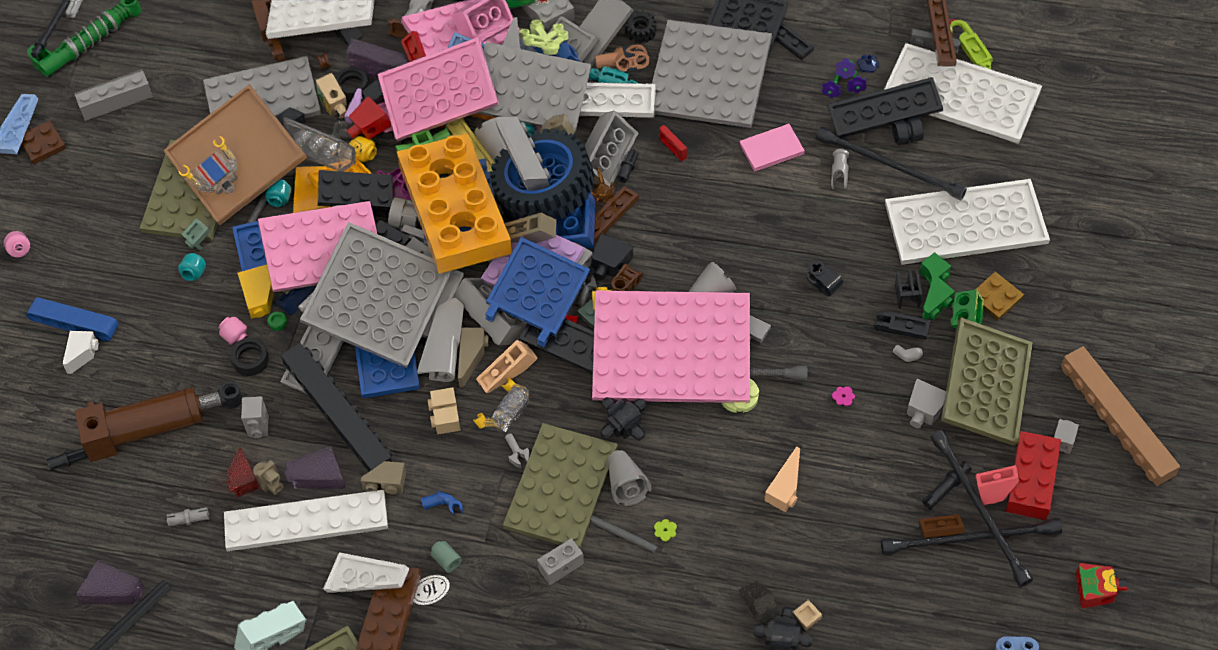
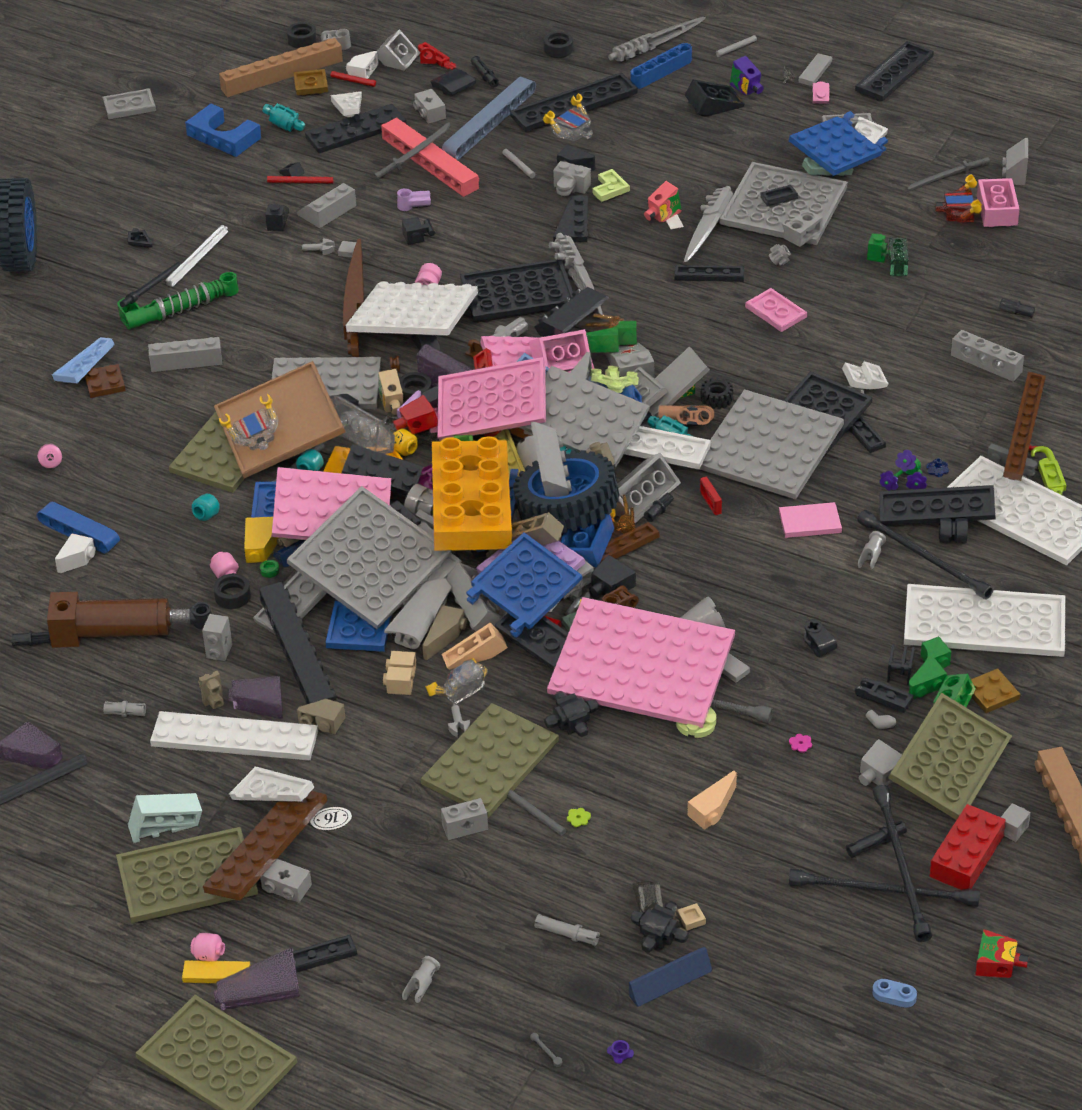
camera: 15 degrees right, 15 degrees down
sand green bracket [181,218,211,251] -> none
clear red slope [226,448,259,498] -> none
blue piece [421,490,464,516] -> none
sand green brick [431,541,462,573] -> none
light grey cone [608,450,651,506] -> none
reddish brown plate [919,514,964,538] -> none
coral slope [976,465,1019,505] -> none

